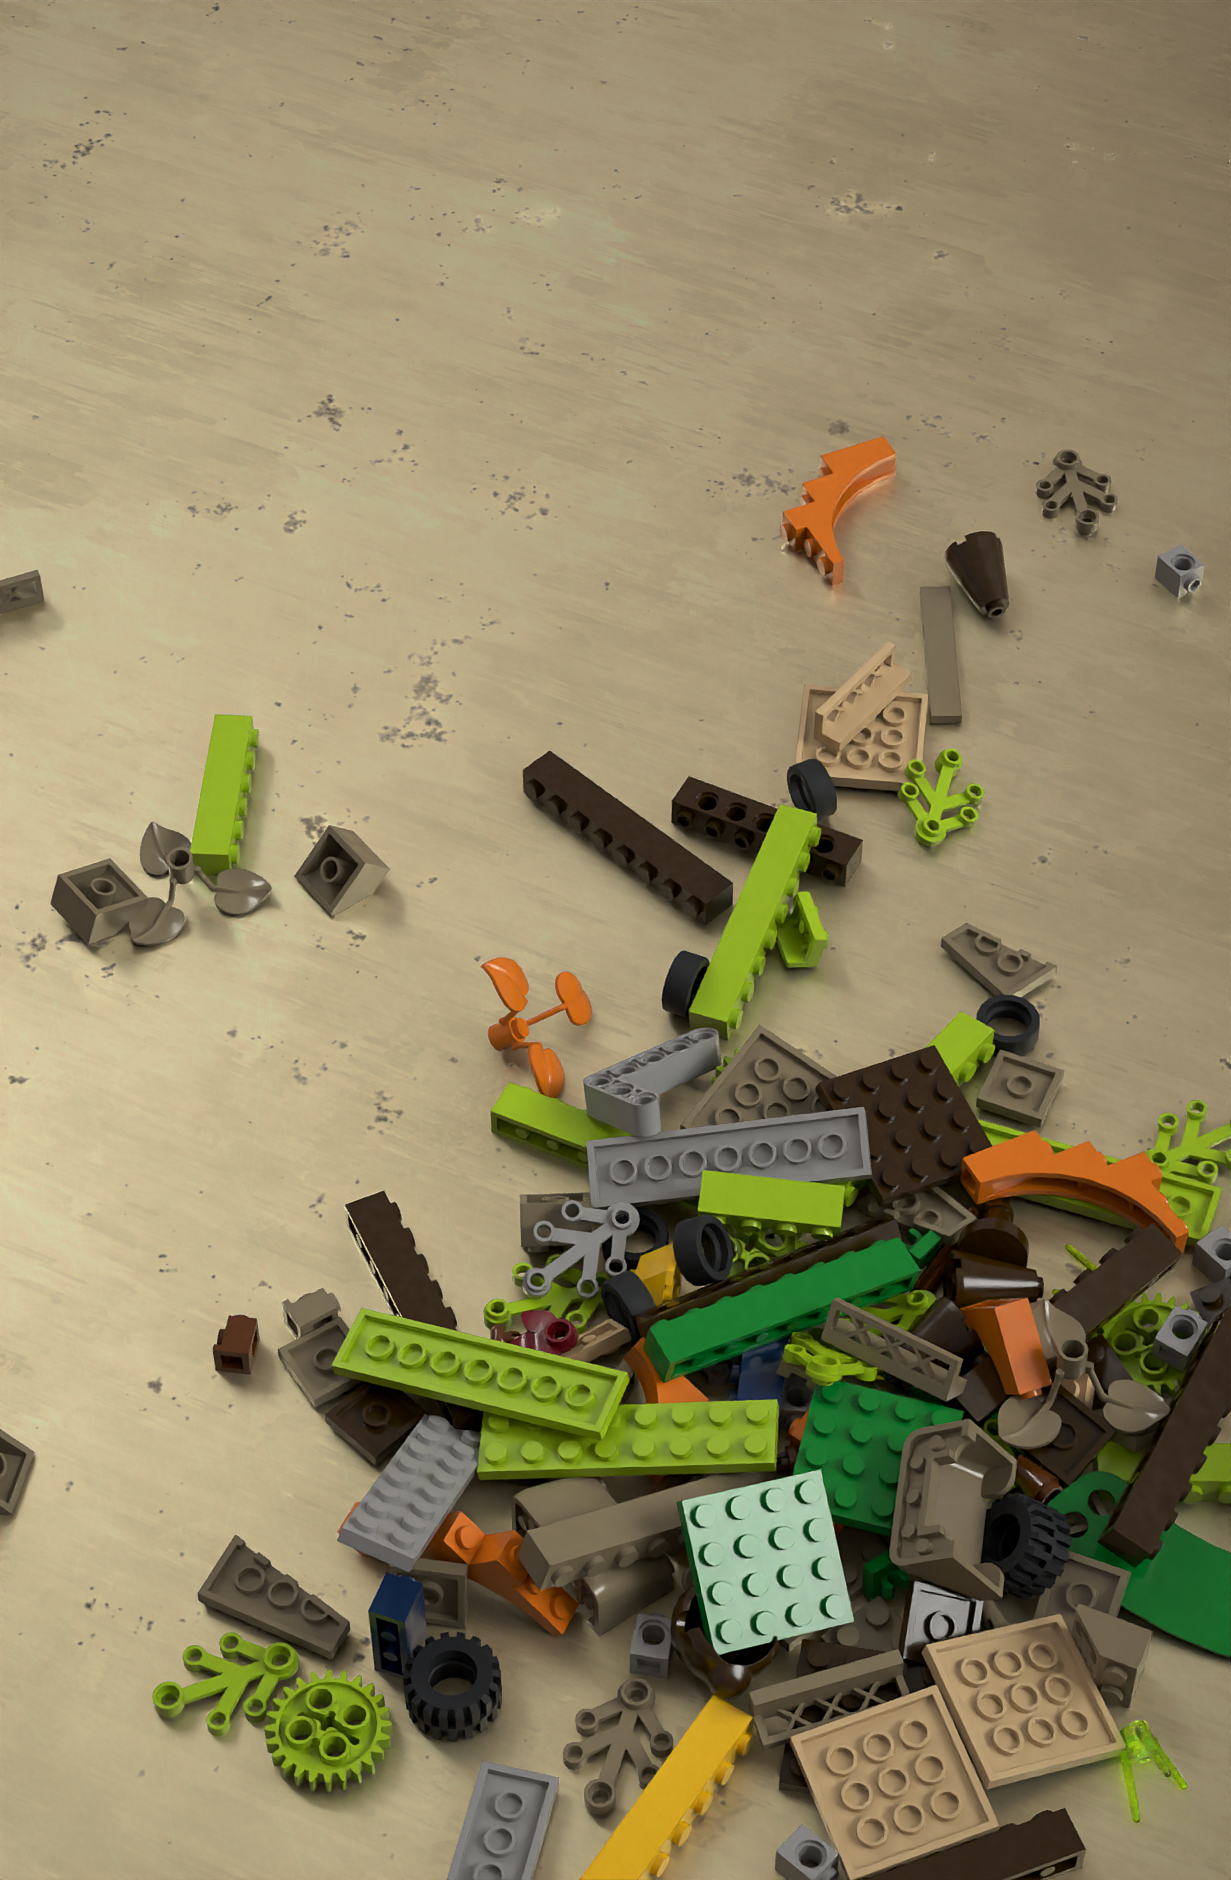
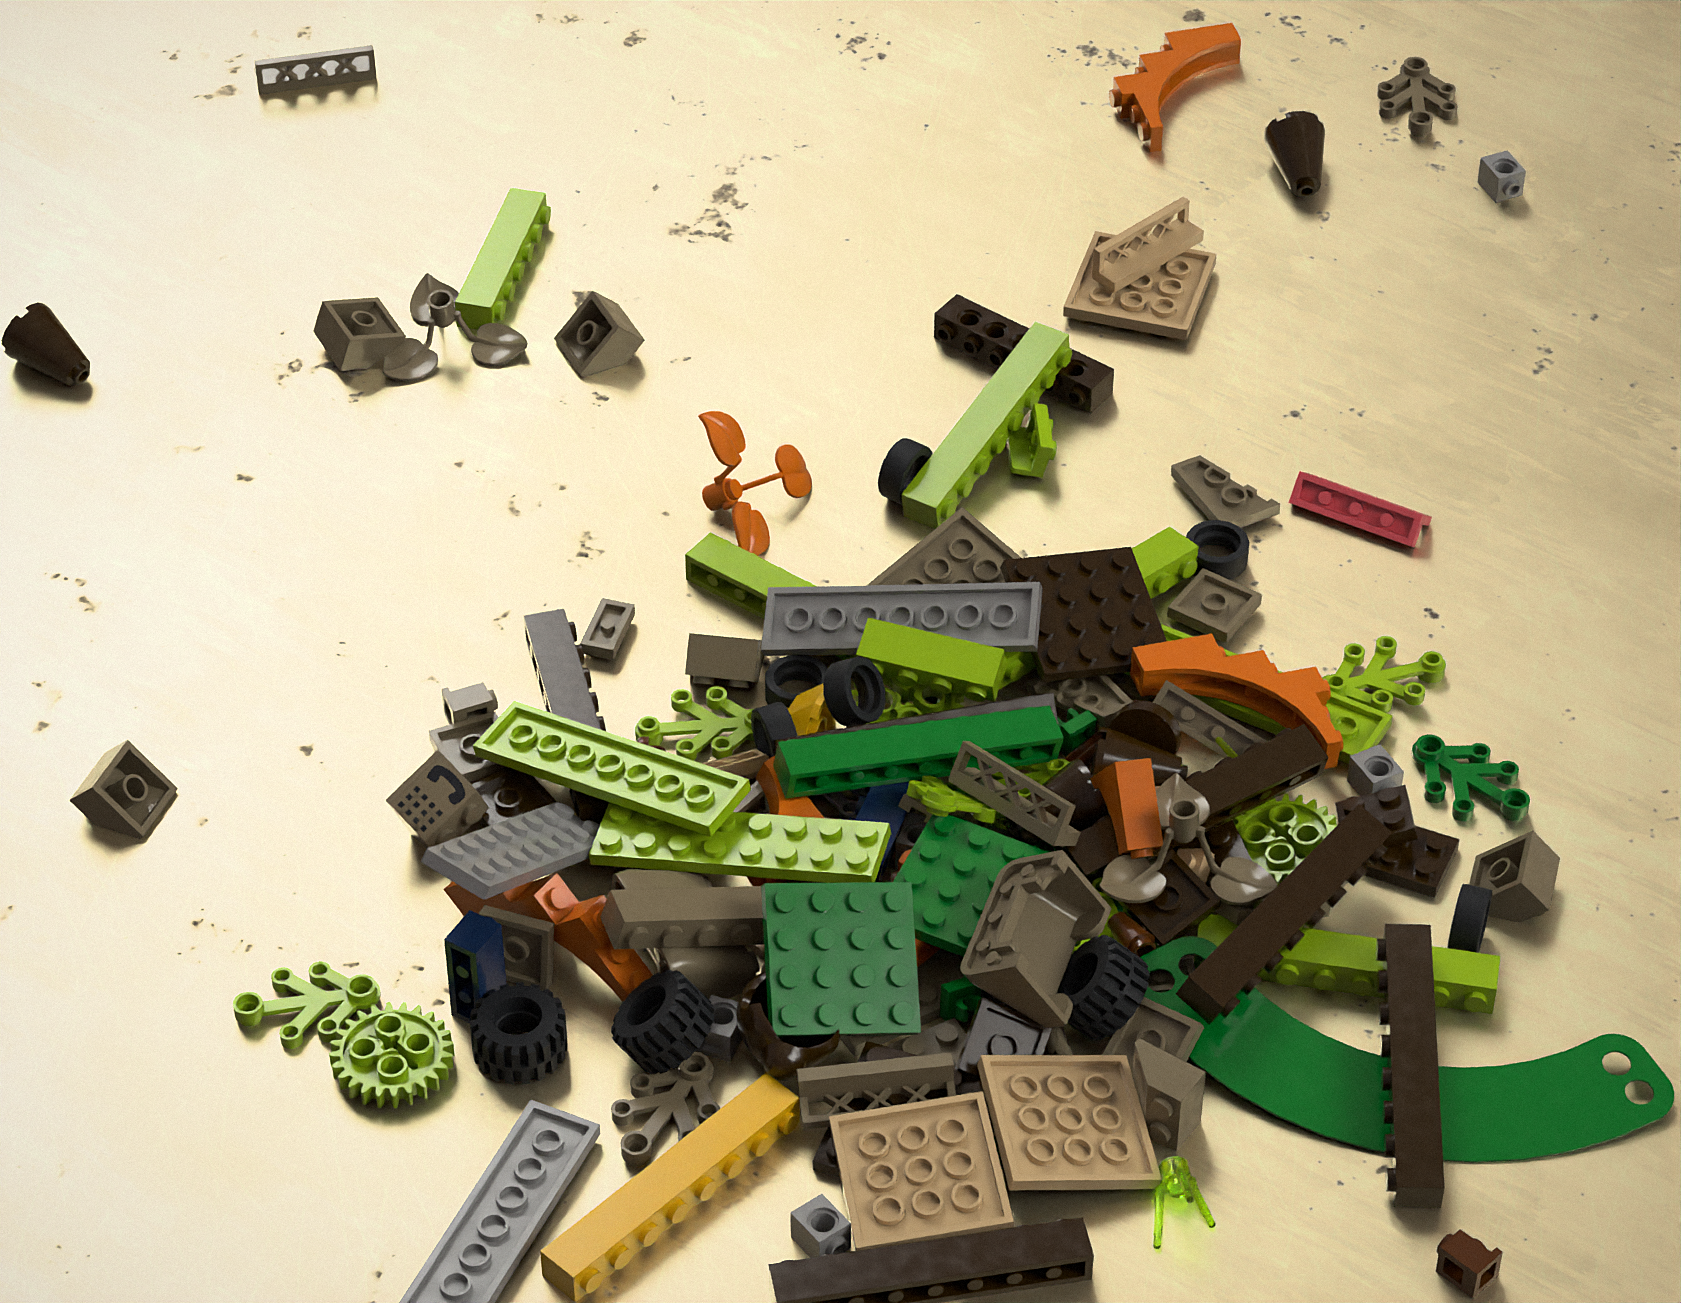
camera: 10 degrees right, 5 degrees down
dark tan wing [197,1534,351,1660] -> none
reddish brown brick [213,1315,260,1375] -> none
dark red plate [509,1310,578,1356] -> none
light grey plant [522,1200,640,1300] -> none
dark brown brick [523,751,733,925] -> none
light grey beam [583,1028,721,1137] -> none
black tyre [787,758,837,821] -> none
lime plant [898,748,985,847] -> none
dark tan tile [920,586,962,724] -> none
light grey brick [1151,1305,1208,1372] -> none
none -> dark tan slope [385,750,489,849]
none -> dark tan plate [580,598,635,660]
none -> black tyre [611,970,715,1074]
none -> dark tan fence [1153,680,1267,759]
none -> coral fence [1288,471,1432,547]

